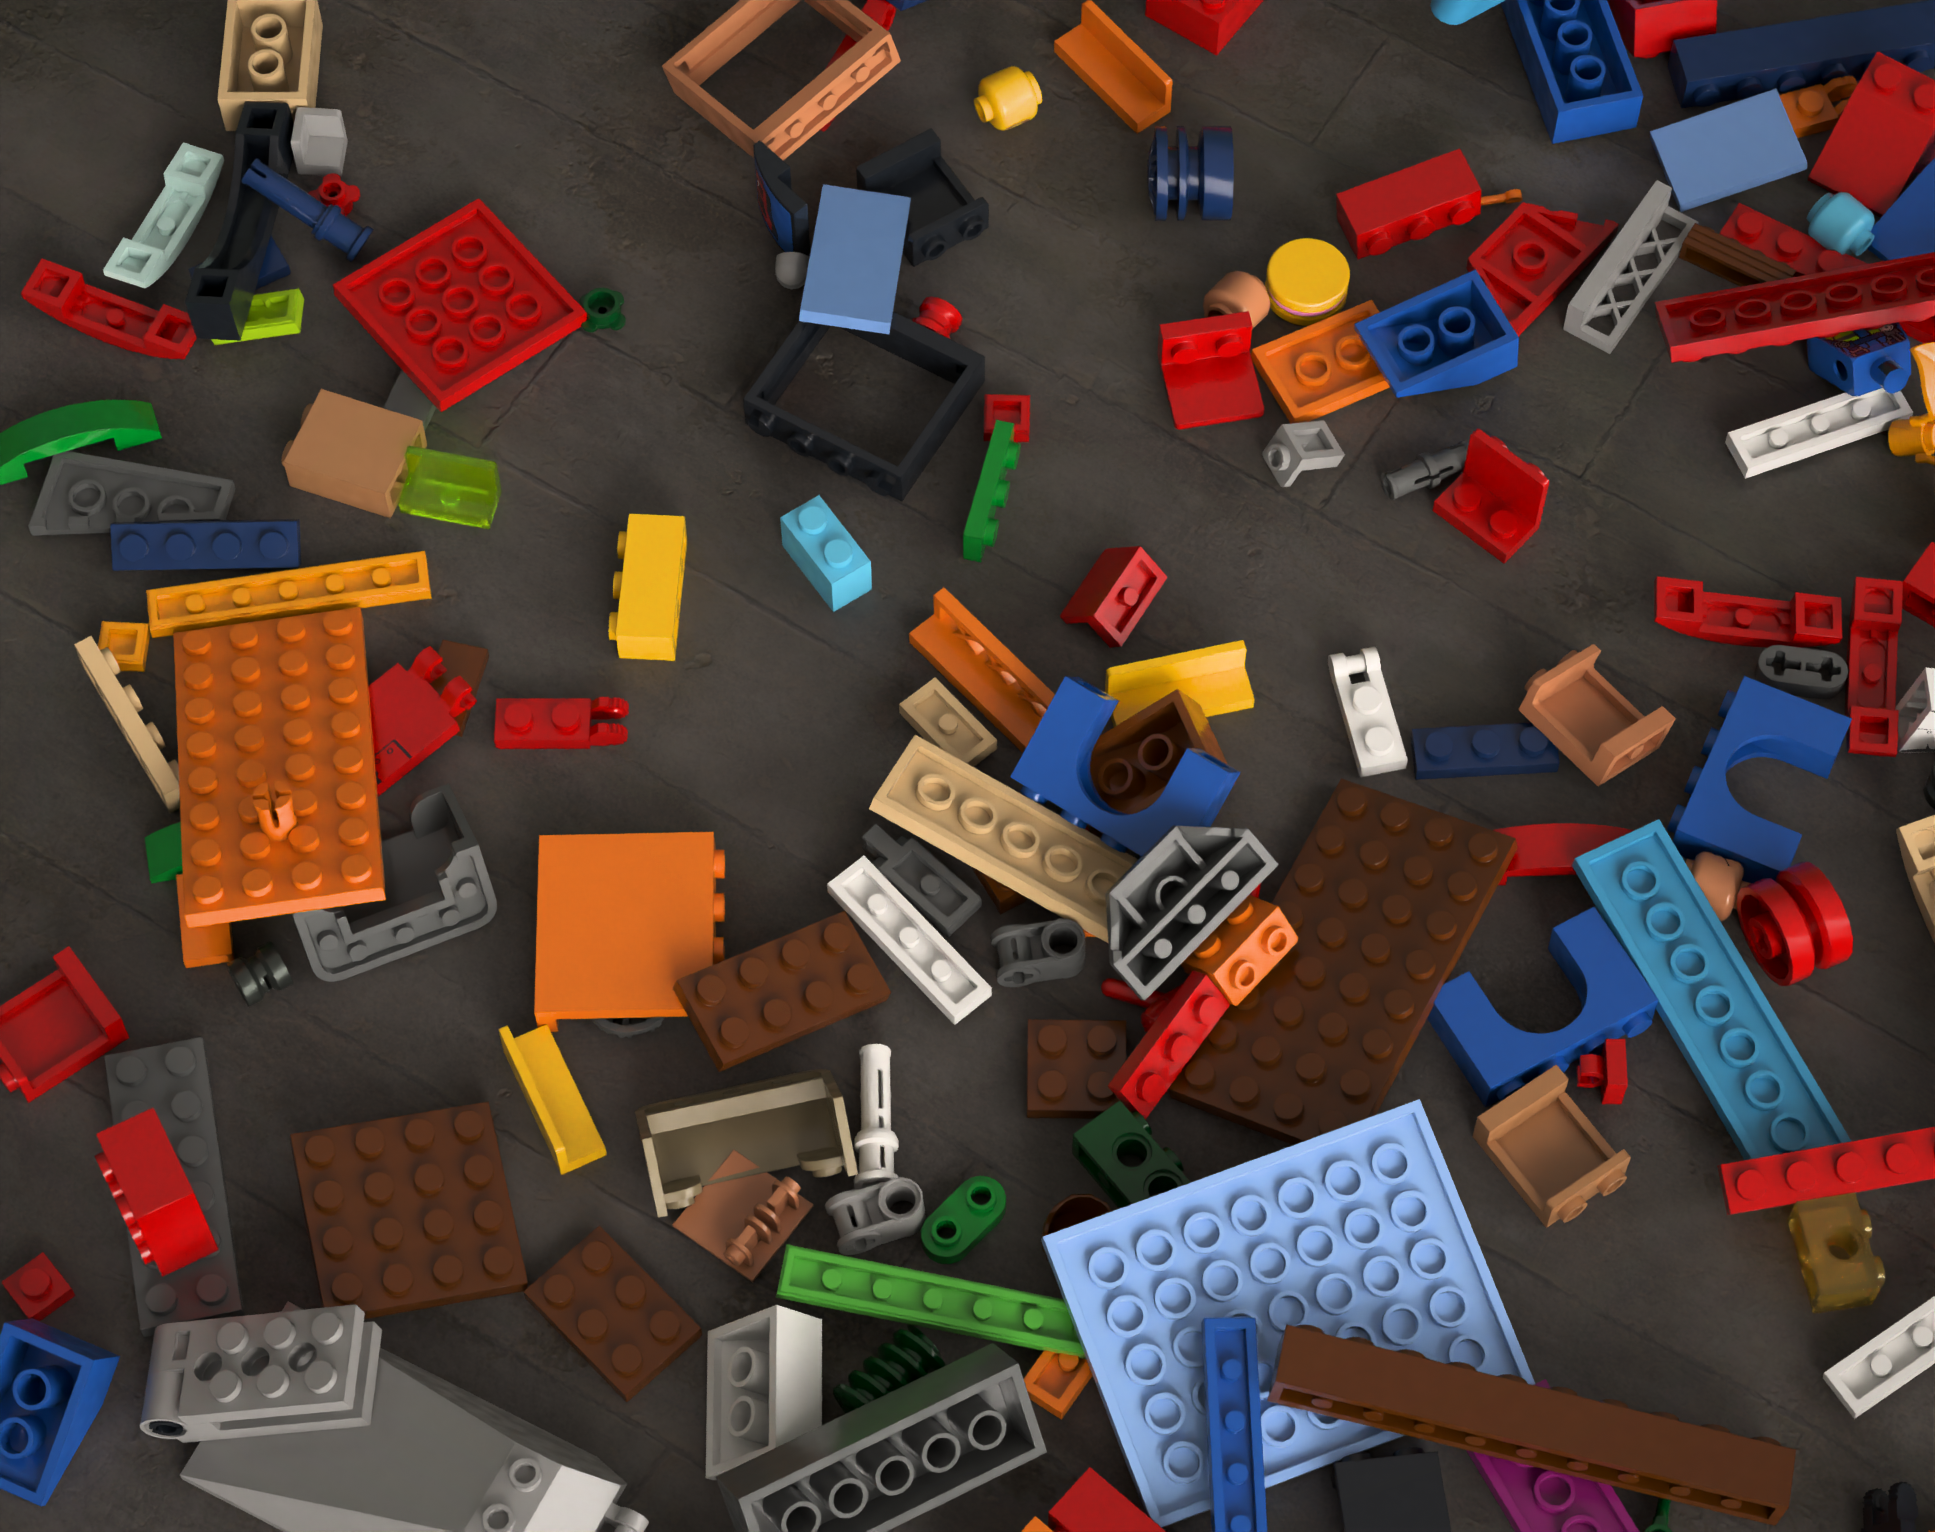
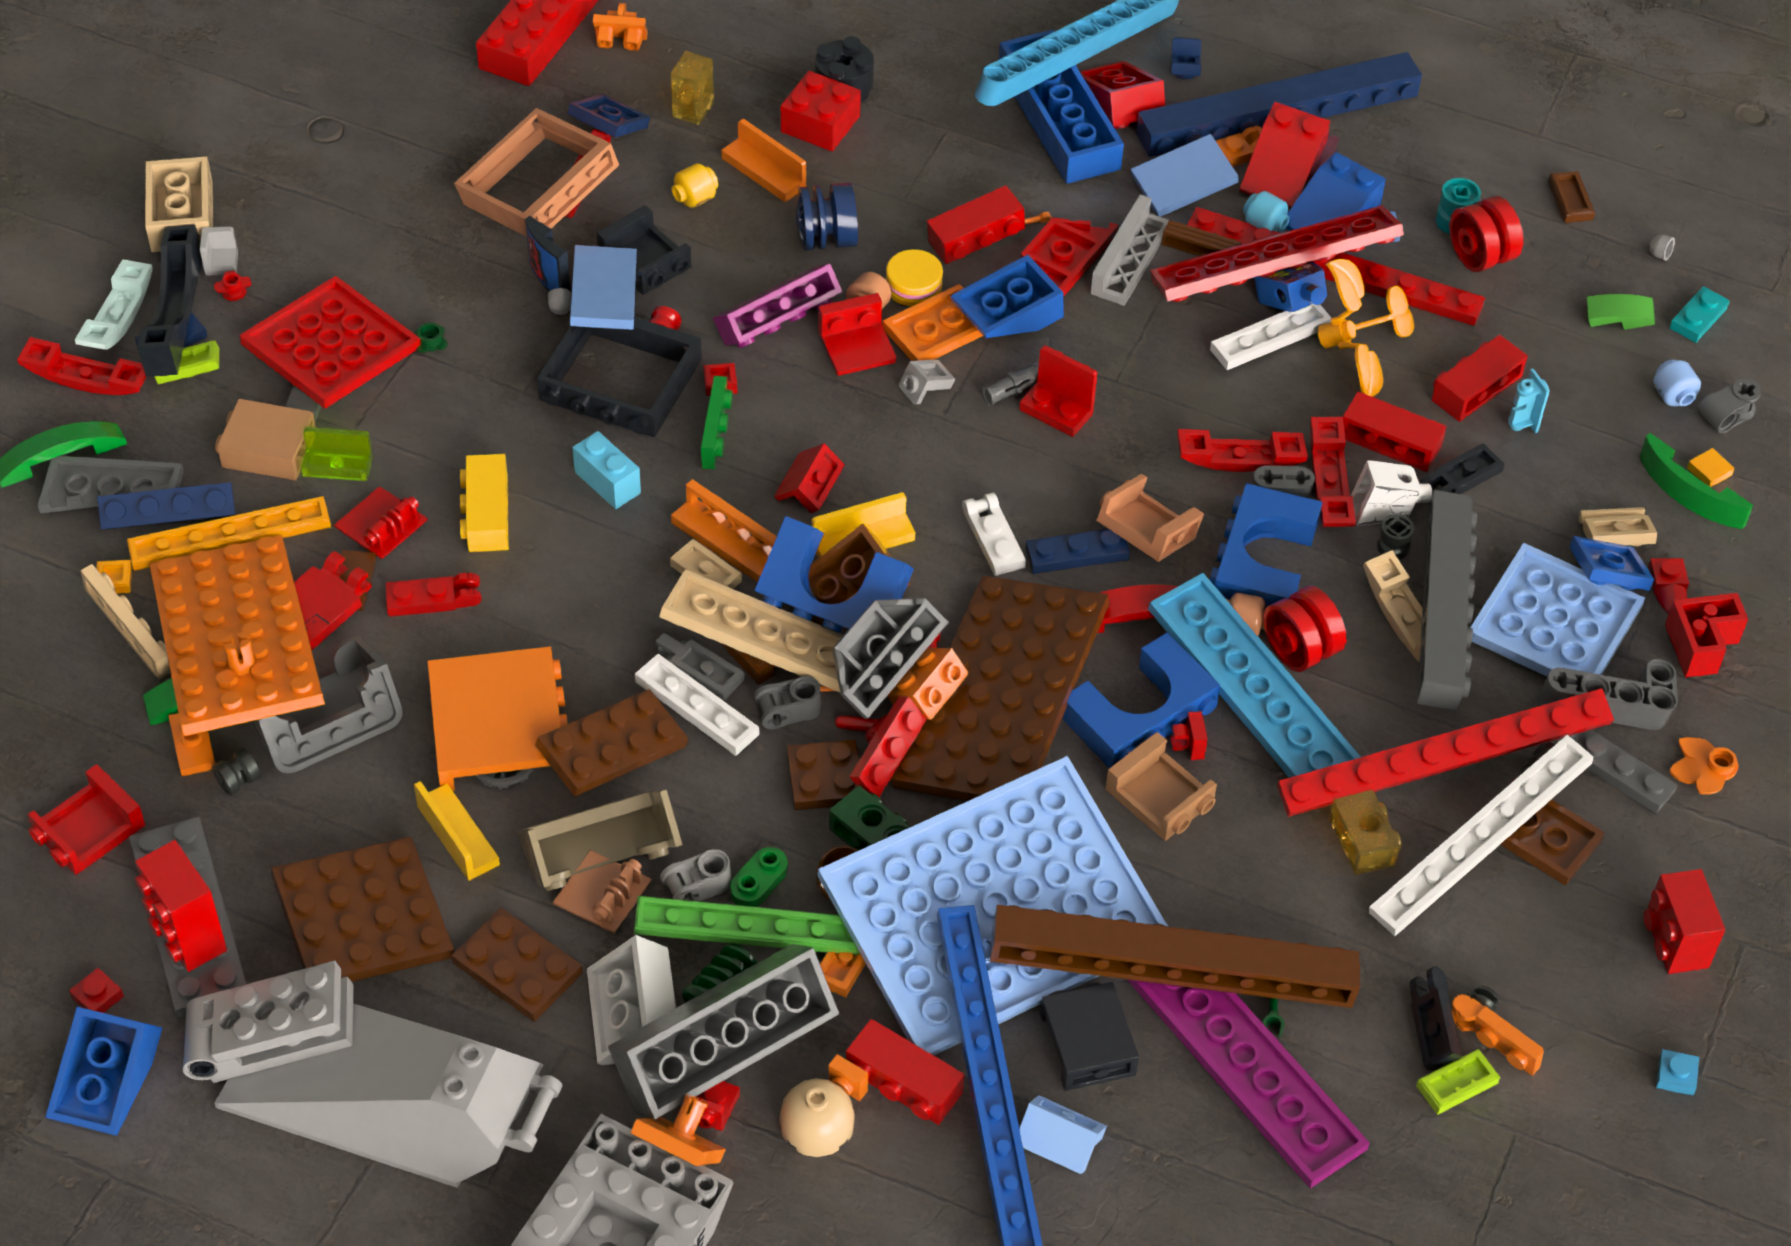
camera: 10 degrees left, 10 degrees down
dark blue pin [241,158,374,263] -> none
white pin [854,1044,899,1189] -> none
none -> red hinge [334,486,428,559]
none -> magenta brick [713,263,843,348]

